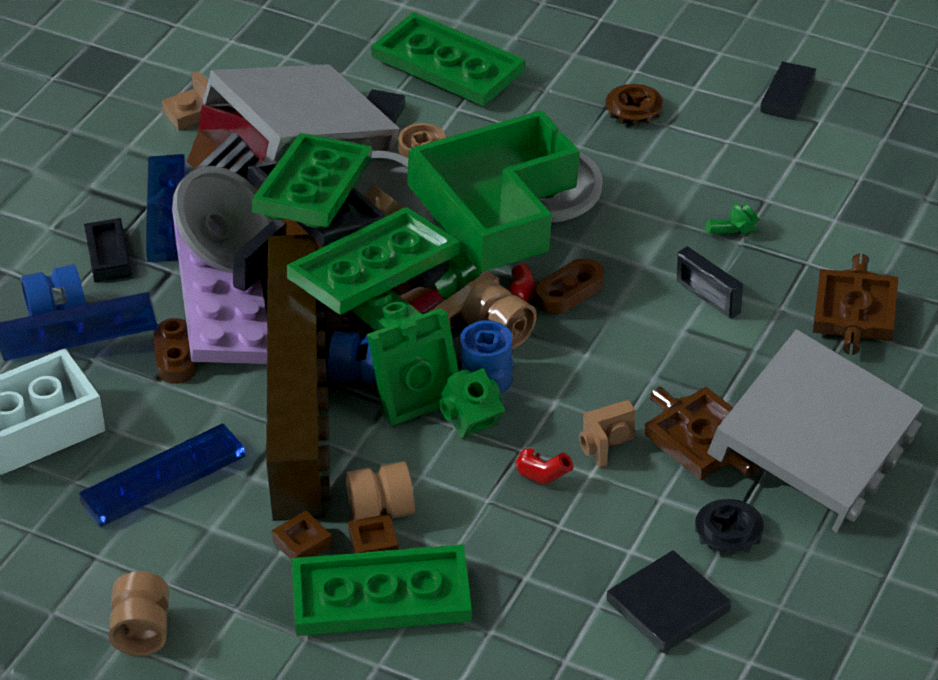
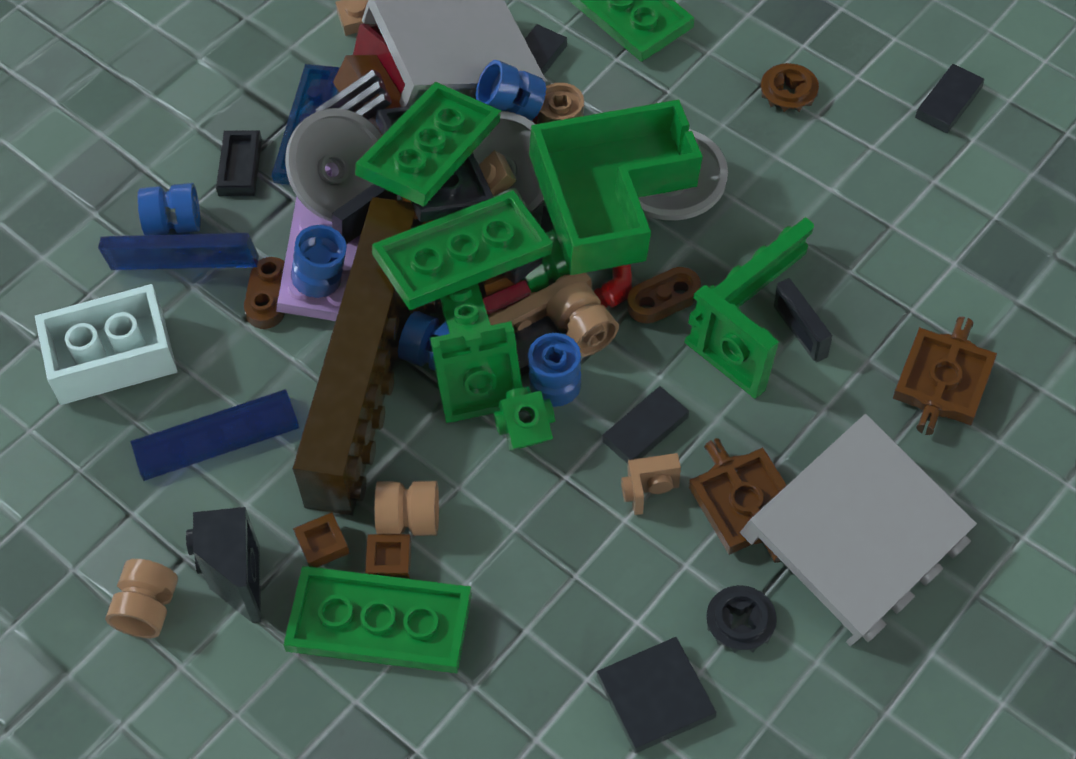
camera: 15 degrees right, 15 degrees up
red arm [515,448,573,485] -> none
green plate [705,201,760,235] -> none
none -> black slope [186,507,261,623]
none -> blue wheel [291,225,347,298]
none -> blue wheel [476,60,546,121]
none -> black tile [602,386,689,464]
none -> green bracket [684,217,814,399]

